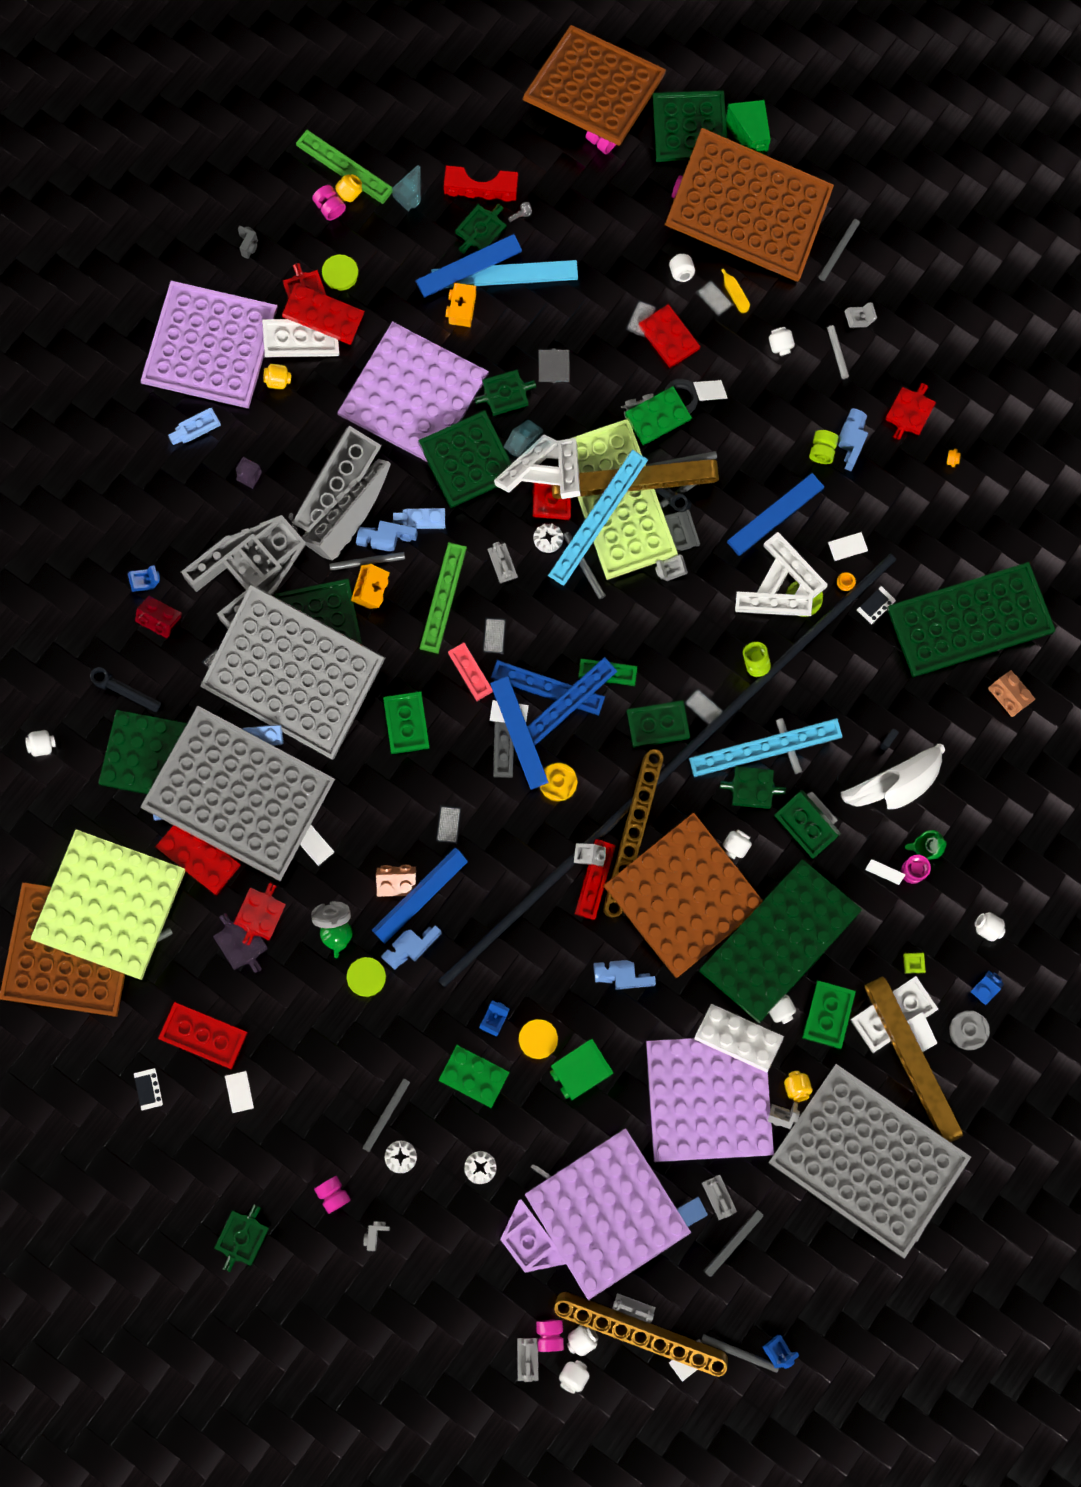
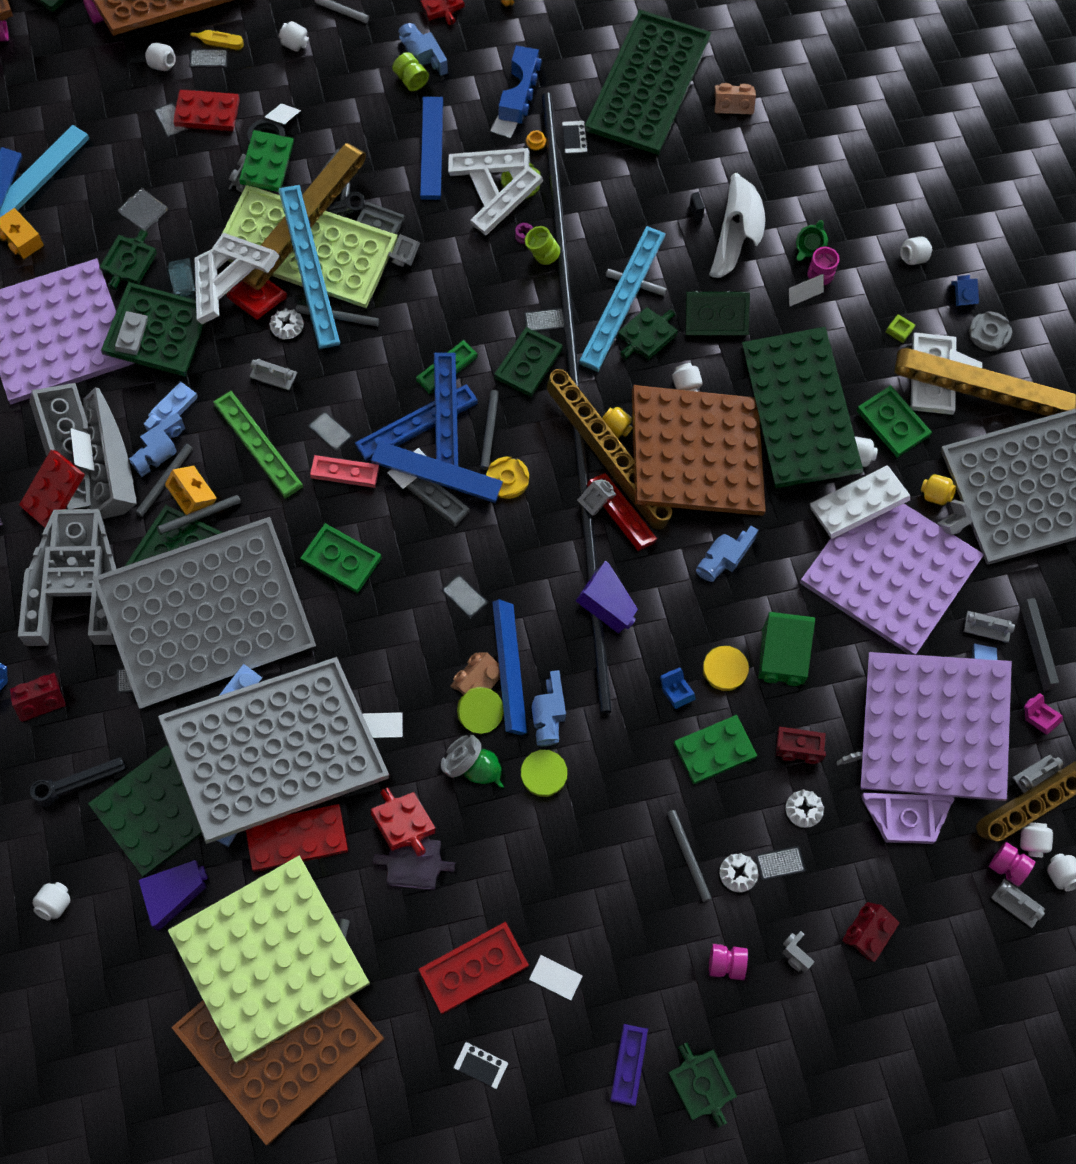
camera: 50 degrees left, 10 degrees down
none -> red plate [19,450,85,527]
none -> white sticker [70,428,95,471]
none -> light grey plate [115,311,148,355]
none -> dark purple slope [139,860,208,931]
none -> dark grey bar [157,495,241,535]
none -> lime tile [457,687,504,734]
none -> dark grey bar [480,390,499,470]
none -> blue arch [499,45,542,124]
none -> magenta bush [515,223,533,244]
none -> dark purple slope [576,561,638,634]
none -> yellow head [602,407,633,438]
none -> dark purple tile [610,1024,648,1106]
none -> sticker [756,846,806,880]
none -> dark red bracket [776,727,826,764]
none -> dark red bracket [842,902,900,962]
none -> dark pink bracket [1024,693,1063,735]

